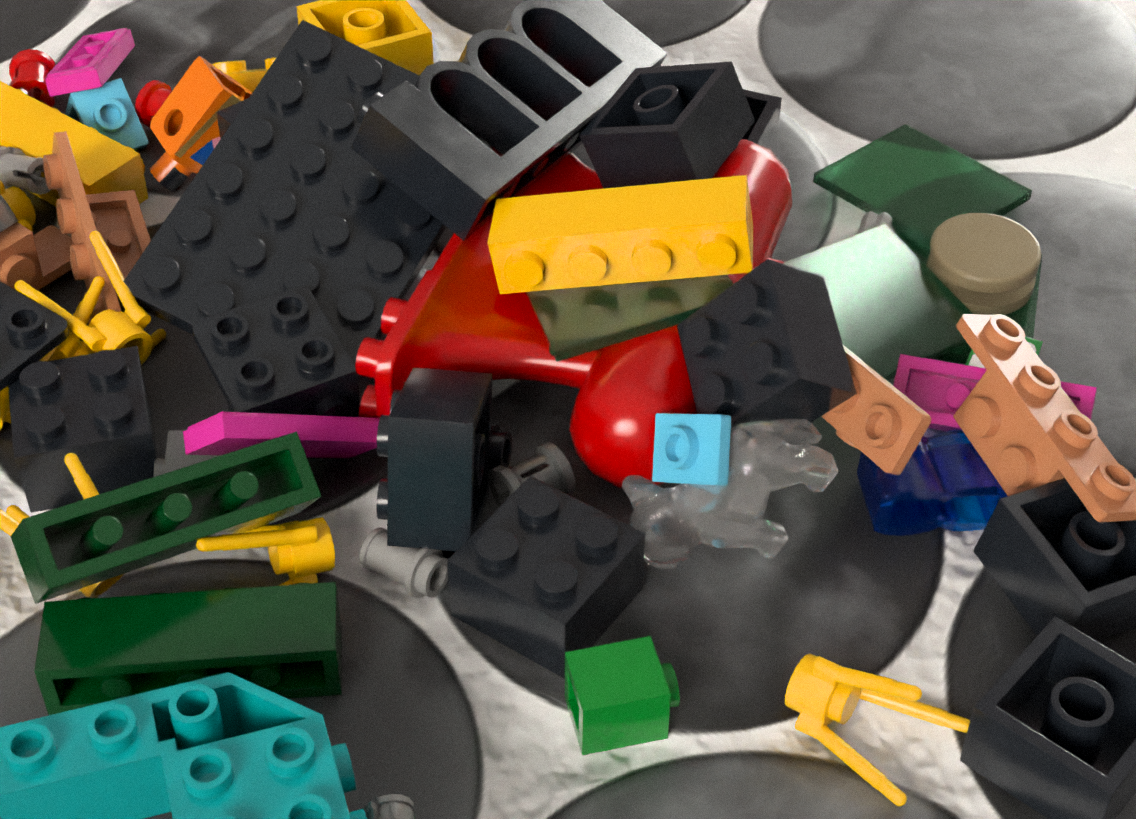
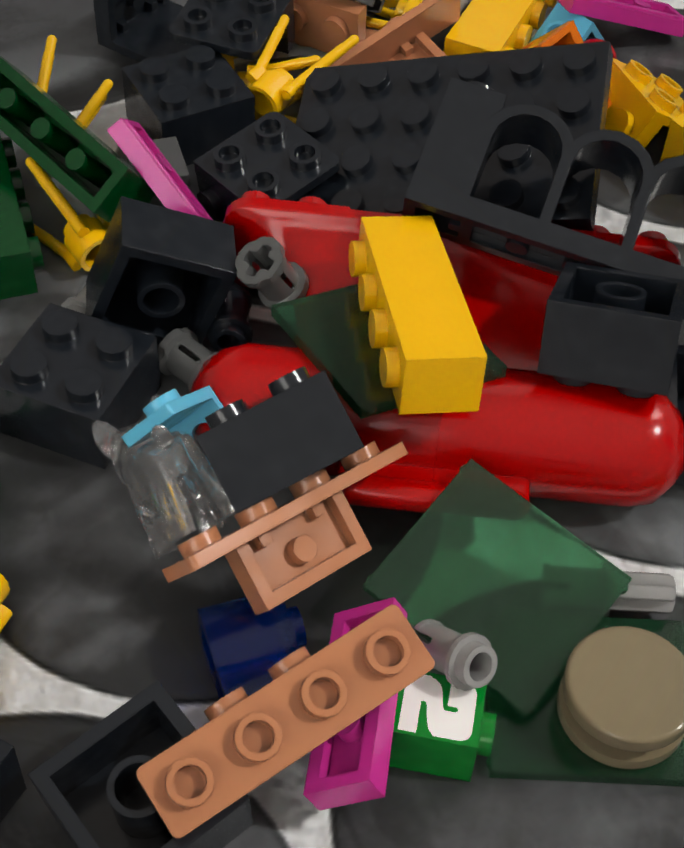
camera: 75 degrees right, 5 degrees up
none -> dark grey bush [235,237,309,312]
none -> light grey pin [413,619,498,691]

